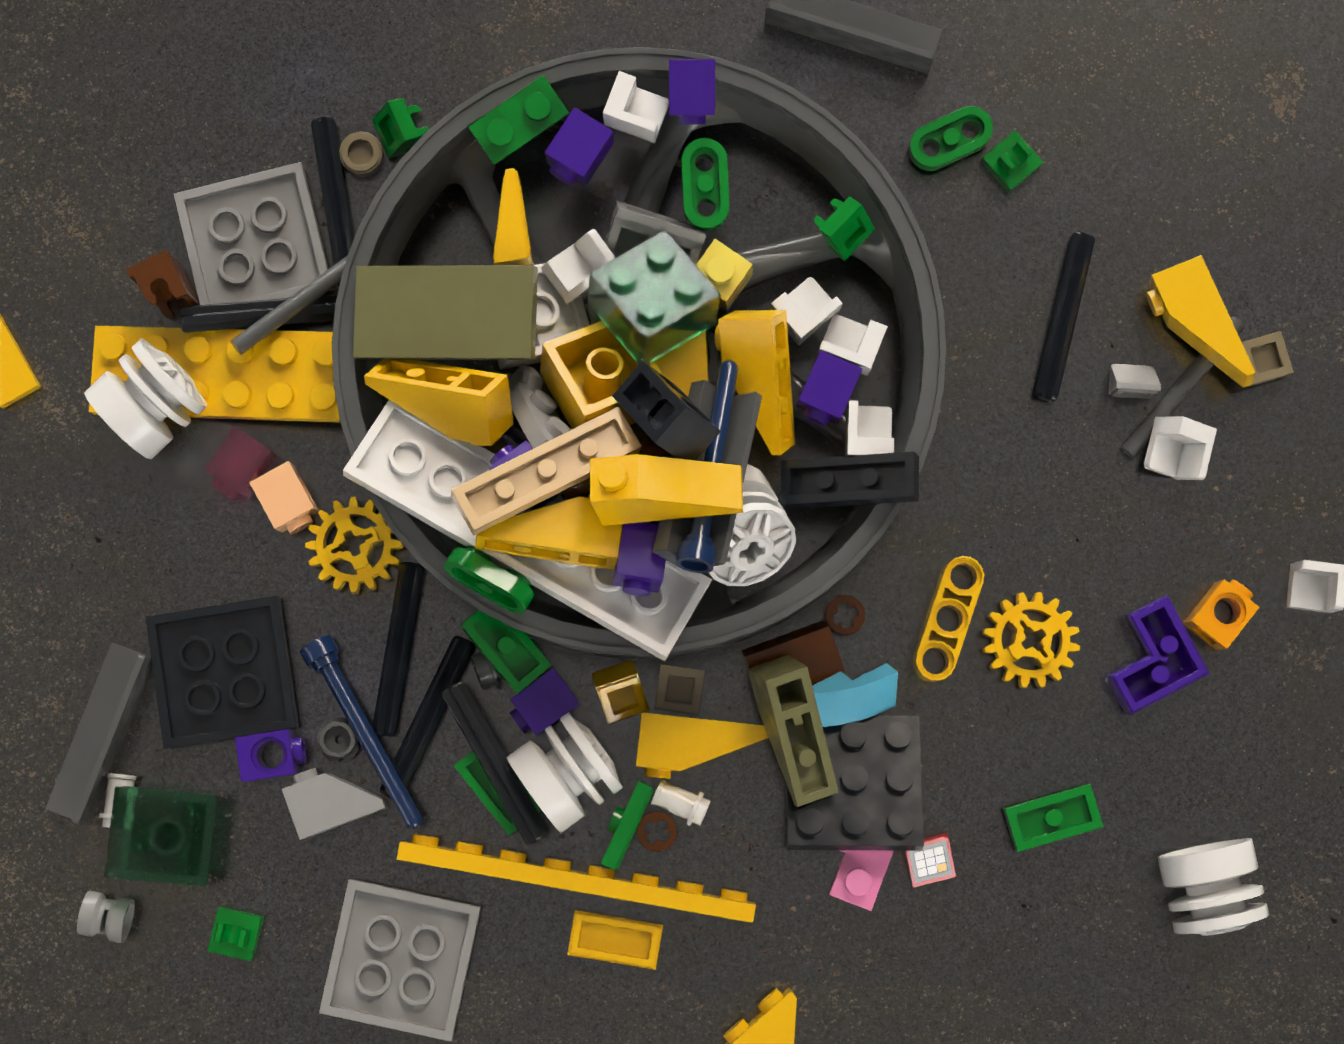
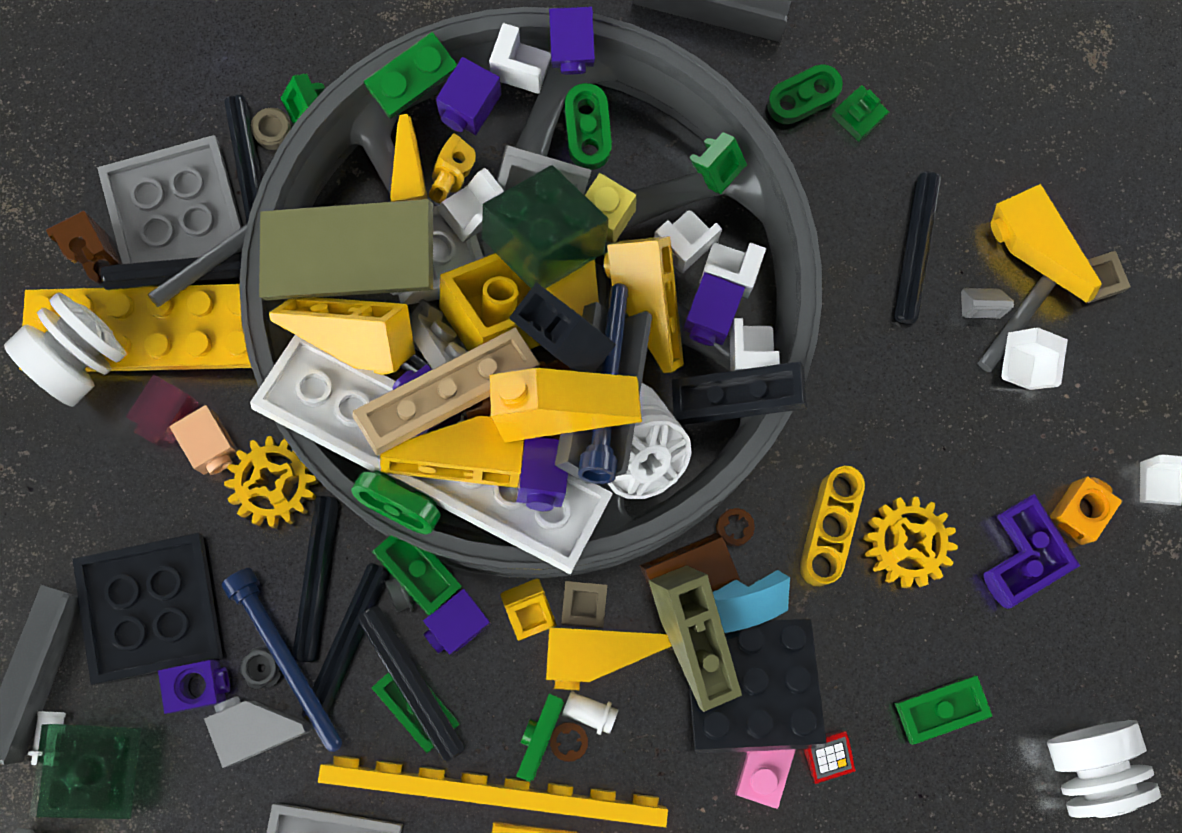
camera: 10 degrees left, 5 degrees down
white wheel [506,712,623,833] -> none
none -> yellow piece [429,133,476,204]

